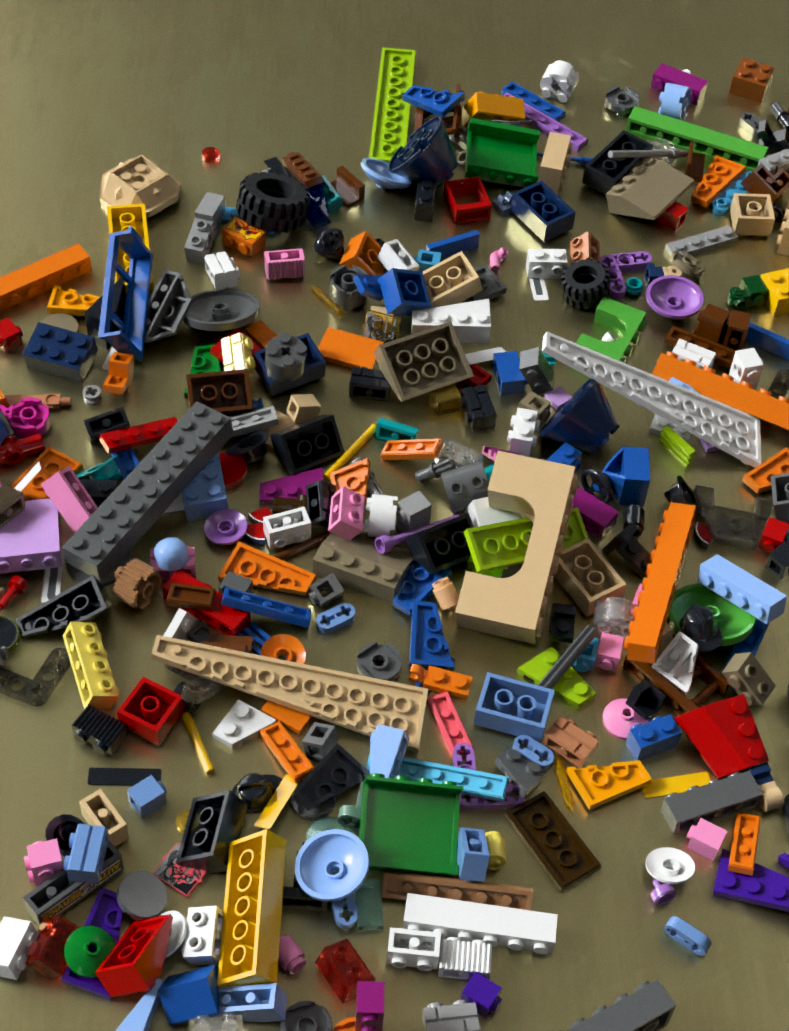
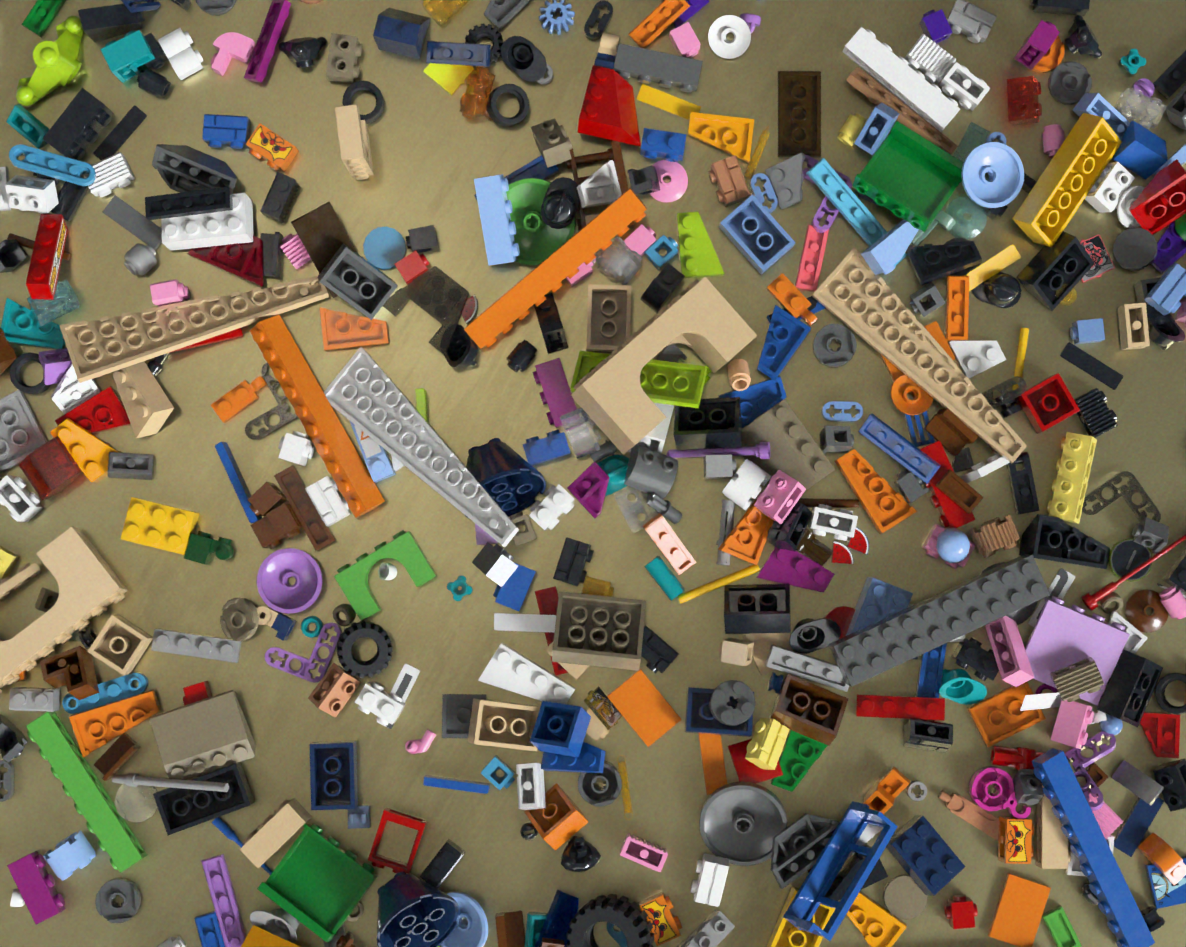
camera: 140 degrees left, 35 degrees up
medium lavender dish [204,509,247,545] -> none
dark grey axle [538,625,597,689] -> none
blue piece [581,447,650,507] -> none
none -> black plate [1006,452,1040,515]

